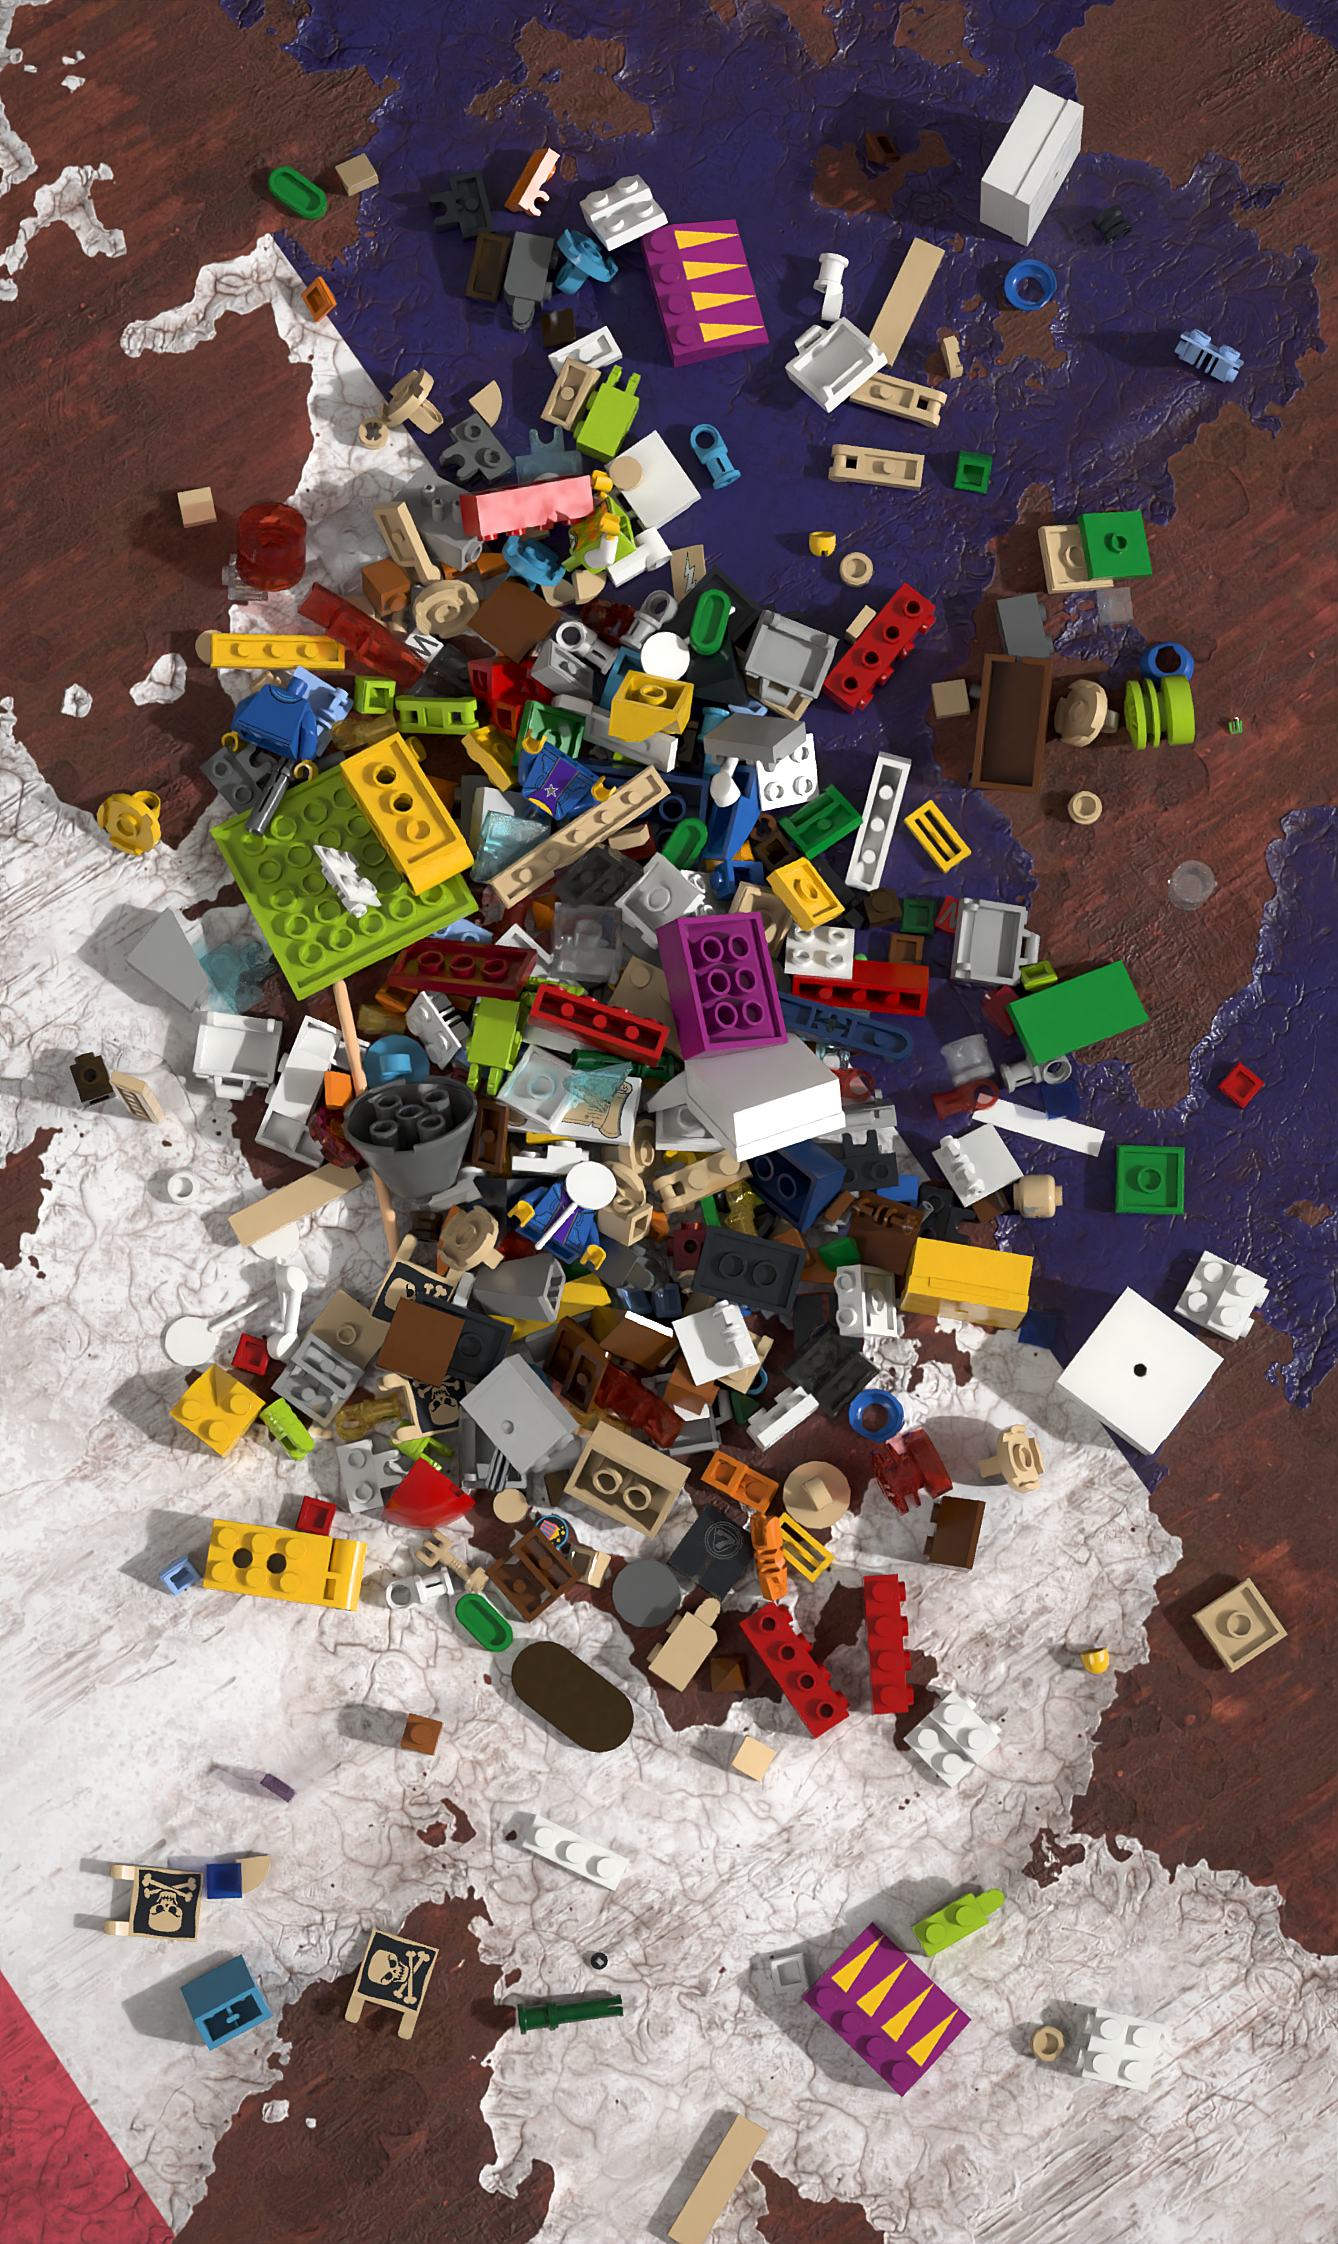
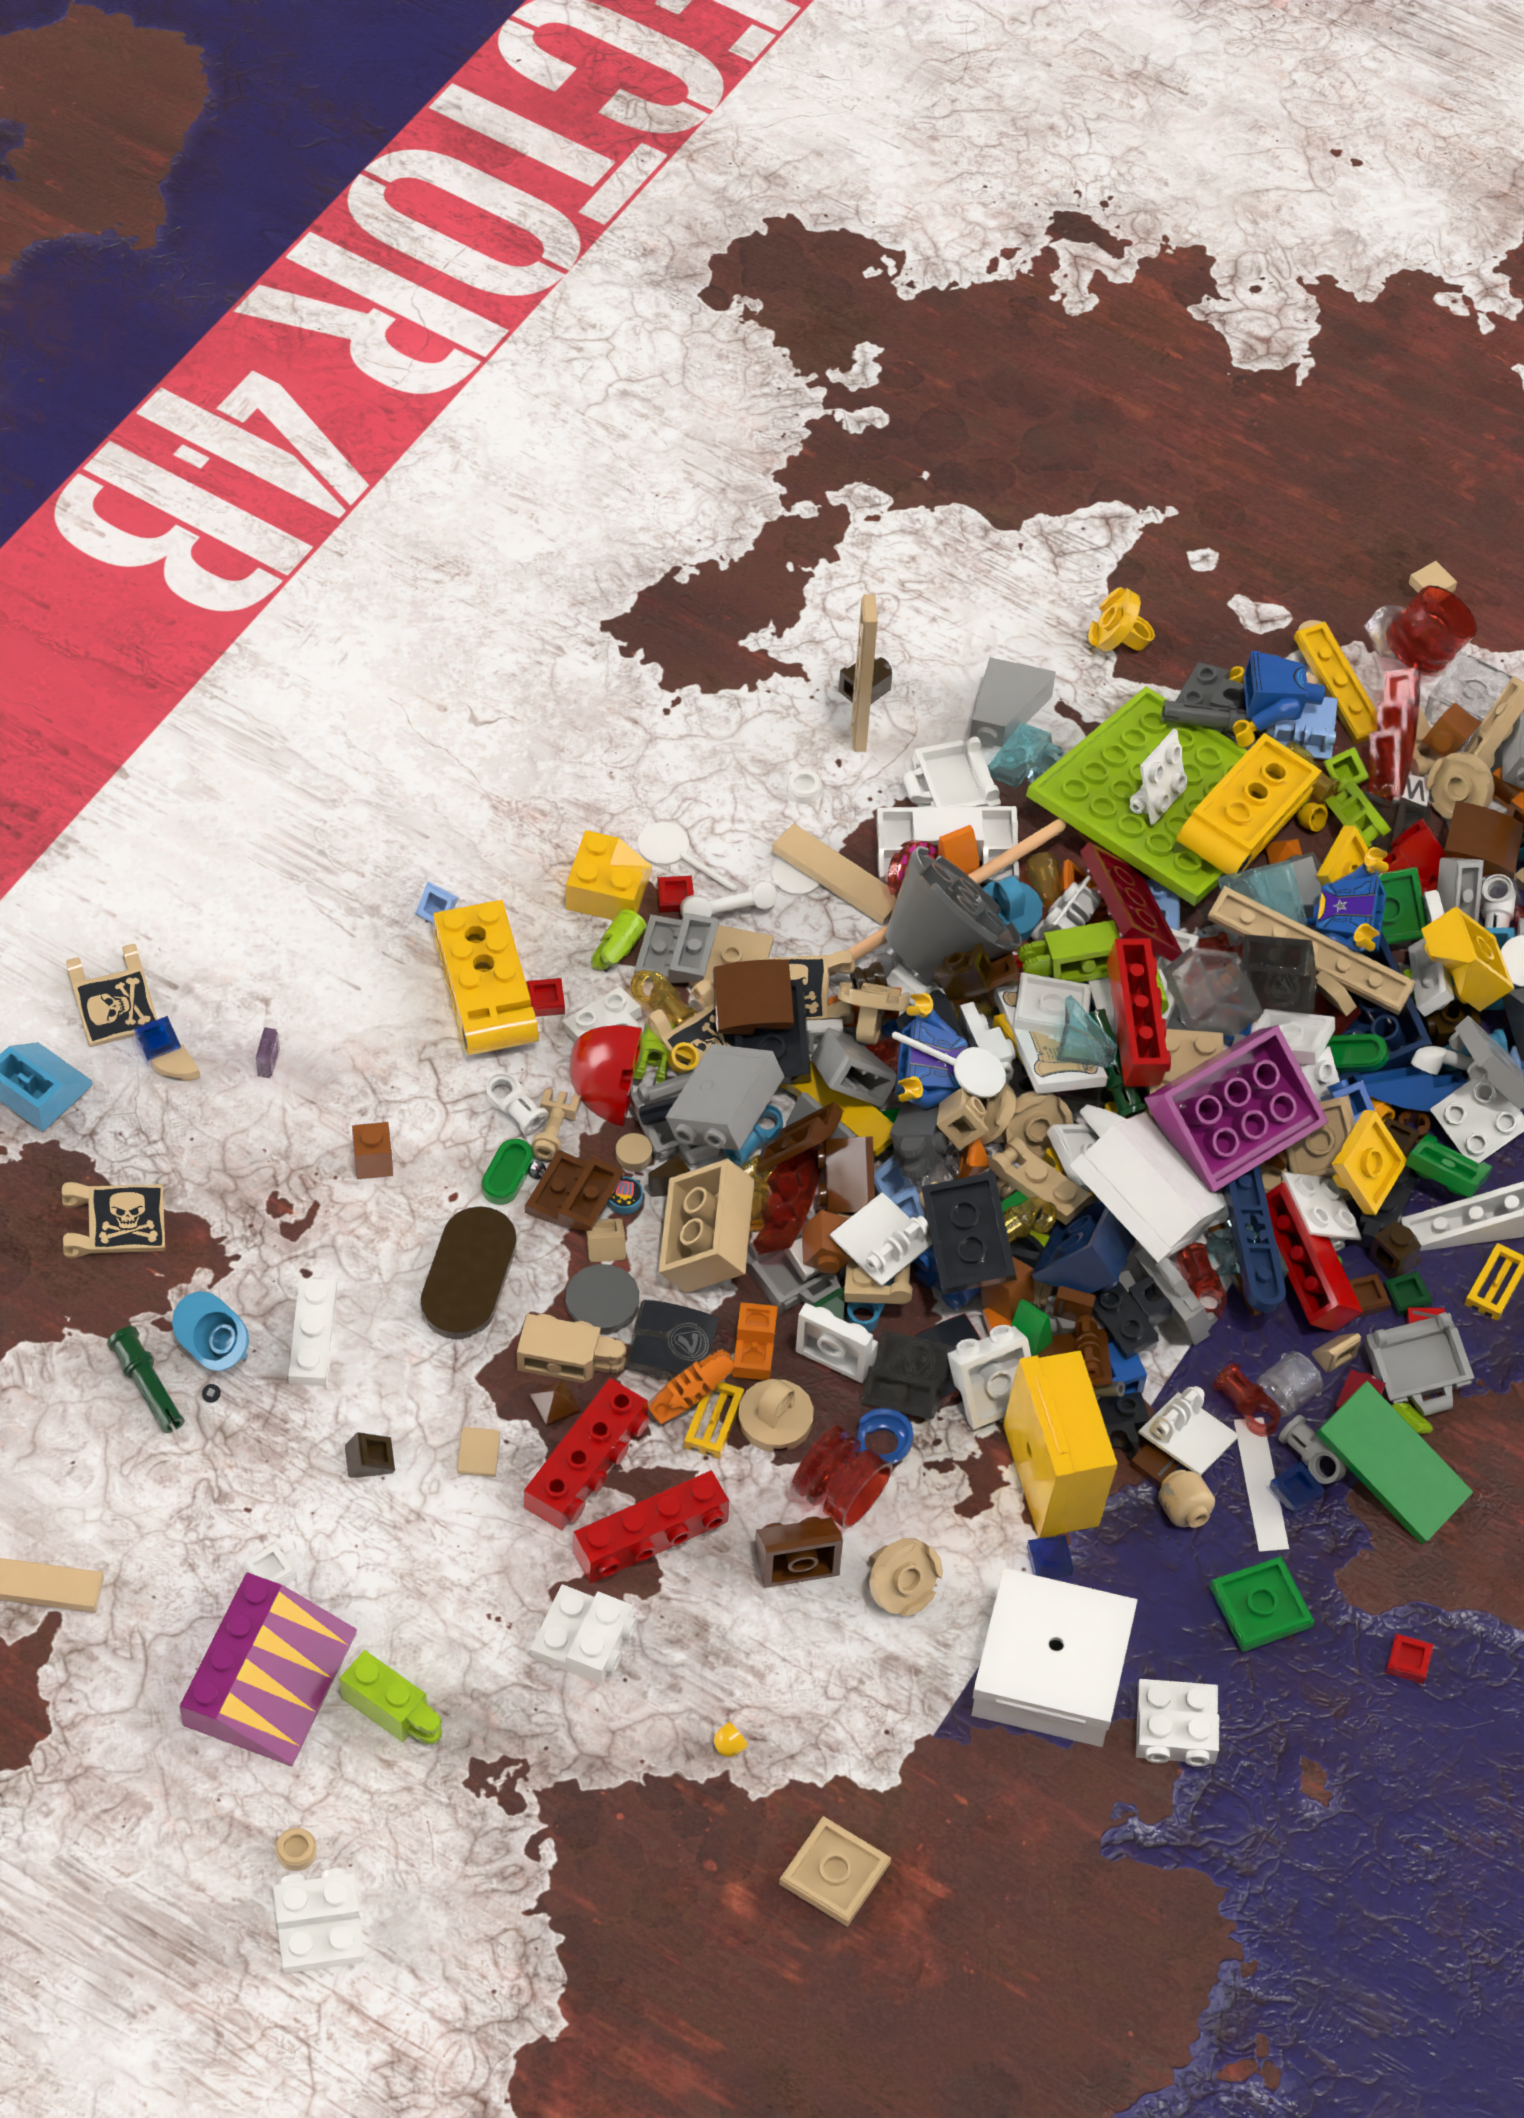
camera: 70 degrees right, 25 degrees down
none -> dark azure piece [172,1291,250,1371]
none -> dark brown slope [345,1432,395,1478]
none -> black piece [529,1161,546,1179]
none -> yellow hinge [668,1042,699,1074]
none -> dark brown brick [934,943,995,1001]
none -> tan slope [1312,1333,1361,1373]

